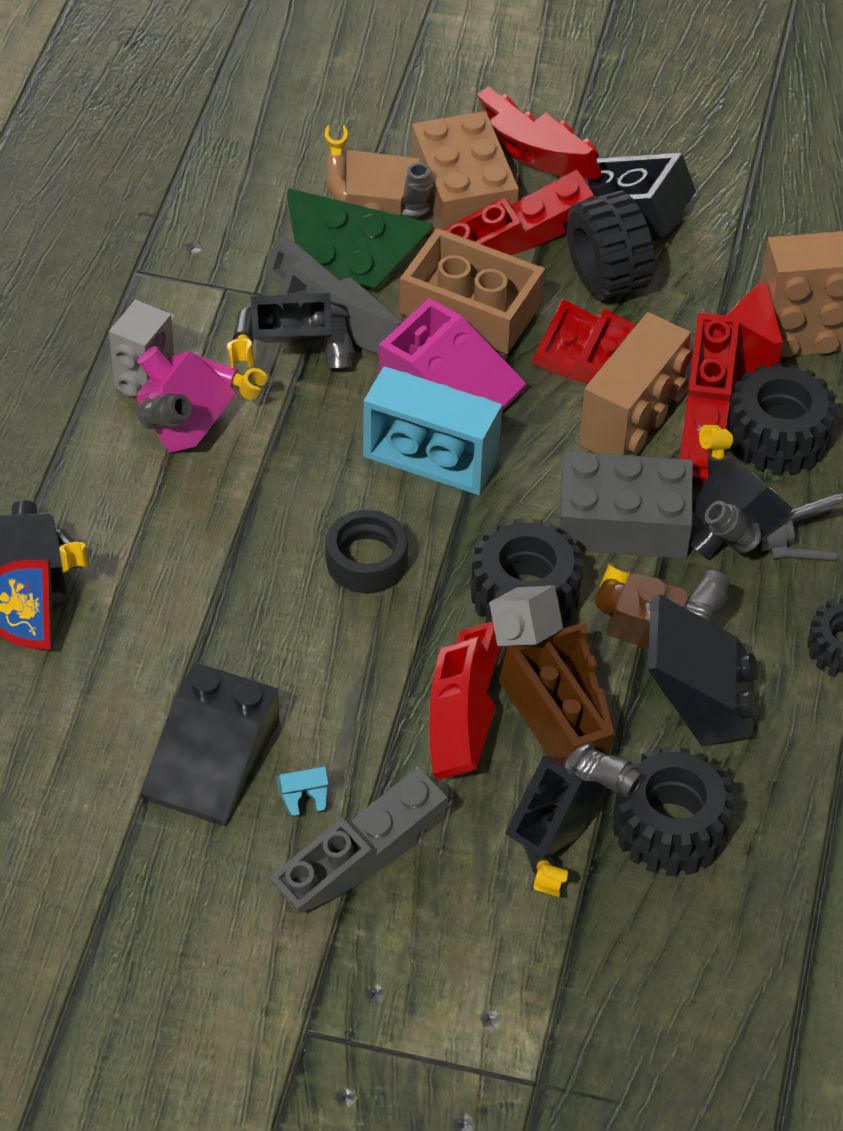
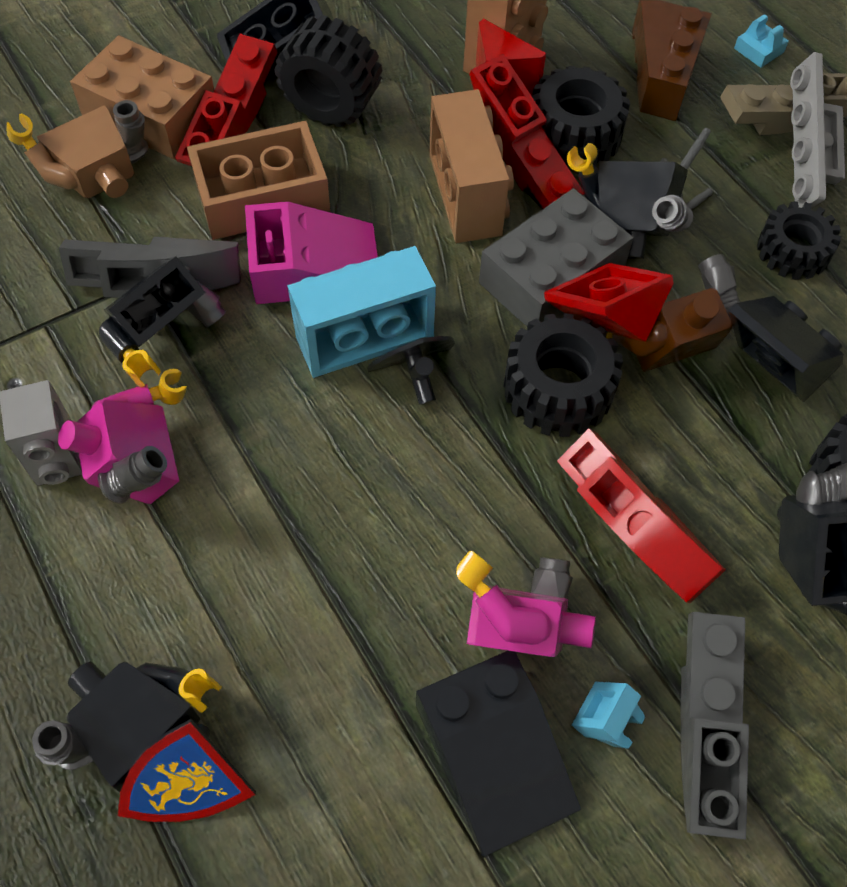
camera: 45 degrees left, 10 degrees up
dark green wing [287,188,435,293] -> none
black tyre [325,509,408,594] -> none
slope [477,86,602,179] -> none
light grey brick [489,585,563,646] -> none
reddish brown wedge [498,622,615,757] -> none
red slope [530,299,636,383] -> none
none -> black shield [367,336,455,405]
none -> dark pink torso [456,551,596,657]
none -> red slope [544,263,674,342]

